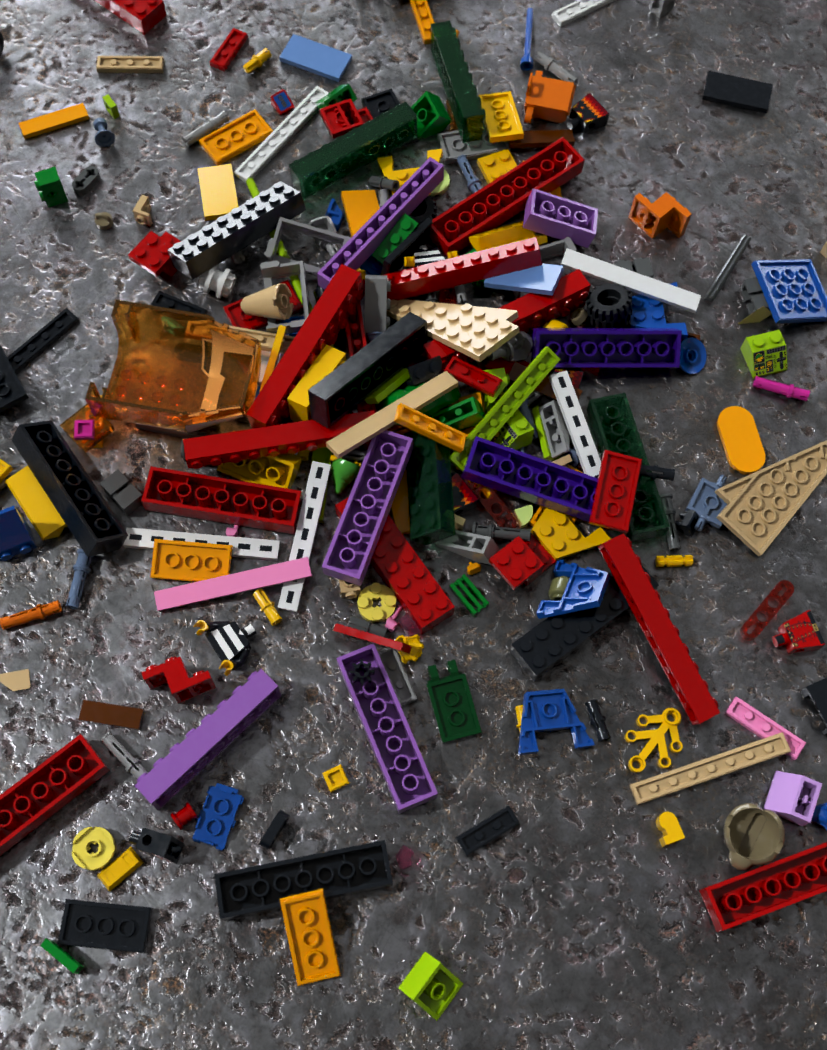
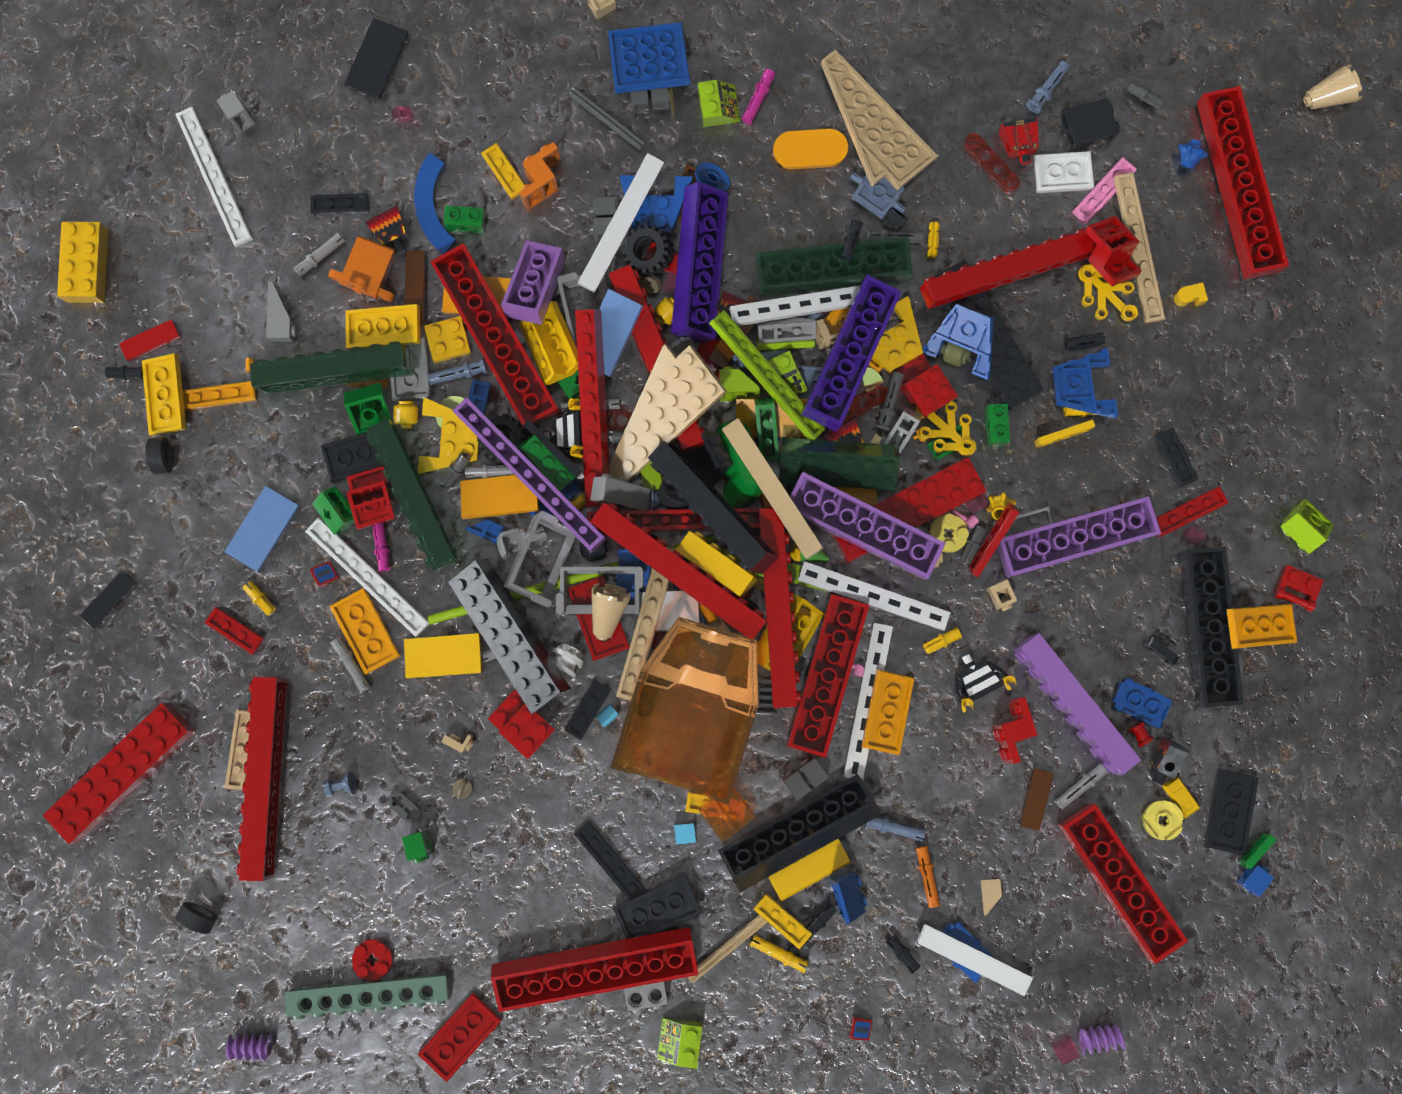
camera: 80 degrees left, 15 degrees up
light orange tile [19,103,89,139] -> none
dark pink tile [74,420,95,440] -> none
lime tile [102,94,120,119] -> none
bright pink tile [154,557,312,611] -> none
yellow tile [259,325,286,393] -> none
yellow tile [322,764,350,793] -> none
black gear [349,659,375,687] -> none
lime tile [365,368,410,404] -> none
light orange tile [394,403,467,453] -> none
dark green tile [426,660,482,744] -> none
red tile [444,356,502,397] -> none
blue piece [520,8,533,71] -> none
red tile [589,450,642,533] -> none
dark tan piece [724,803,785,871] -> none
lavender slope [763,771,822,826] -> none
none -> red brick [236,677,287,881]
none -> light grey slope [266,282,297,343]
none -> black tile [310,193,369,216]
none -> dark pink pin [372,522,391,572]
none -> clear pink piece [391,106,413,124]
none -> yellow head [393,401,419,428]
none -> blue tile [414,152,456,254]
none -> green brick [444,206,486,234]
none -> blue tile [468,380,492,415]
none -> yellow tile [481,143,525,200]
none -> medium azure slope [674,822,696,845]
none -> yellow plant [915,401,976,456]
none -> green brick [984,404,1010,447]
none -> tan brick [986,579,1017,611]
none -> white tile [1033,151,1094,193]
none -> yellow tile [1034,420,1095,448]
none -> red bracket [1085,216,1142,287]
none -> red tile [1156,486,1229,538]
none -> blue brick [1237,864,1274,897]
none -> red plate [1274,565,1324,612]

